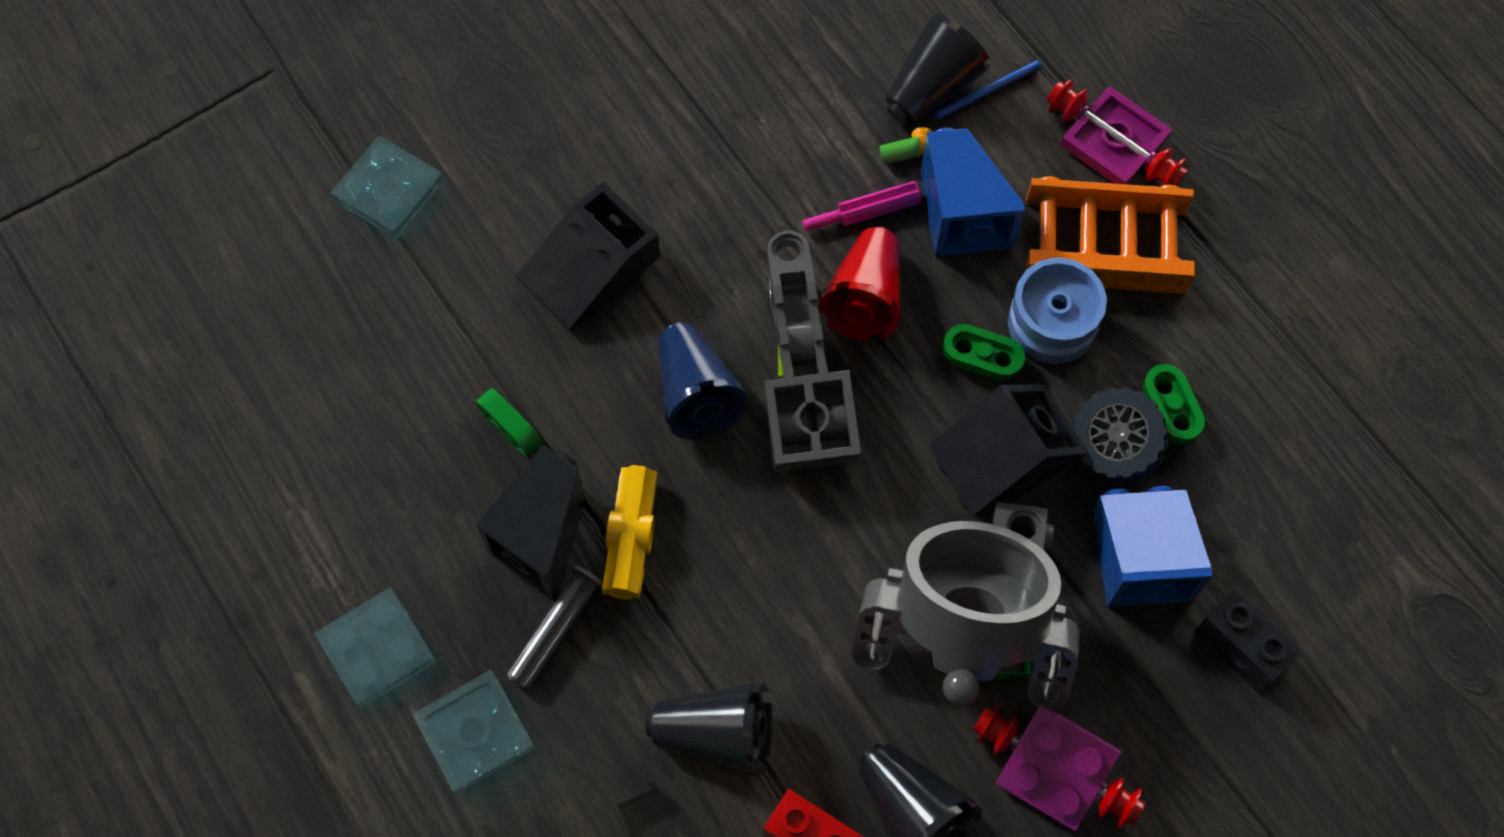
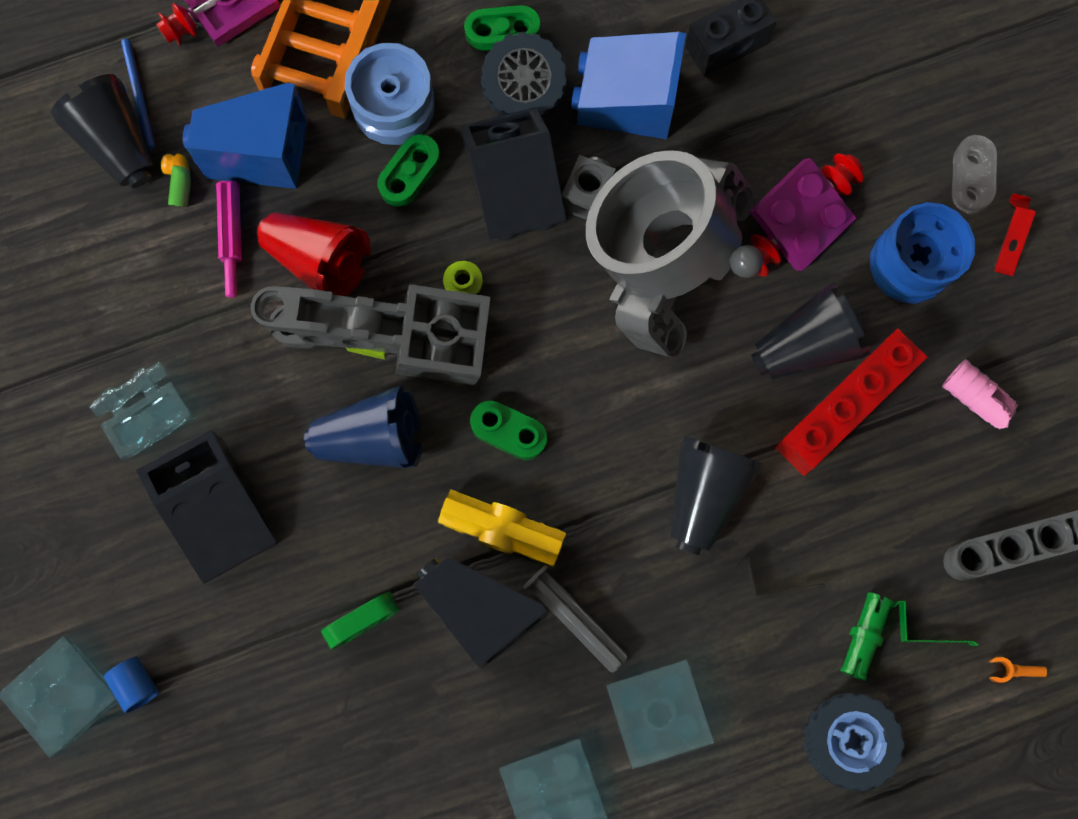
camera: 75 degrees left, 10 degrees up
none -> clear light blue plate [90,362,195,461]
none -> blue beam [103,656,159,714]
none -> lime plate [443,261,483,295]
none -> green plate [470,401,547,460]

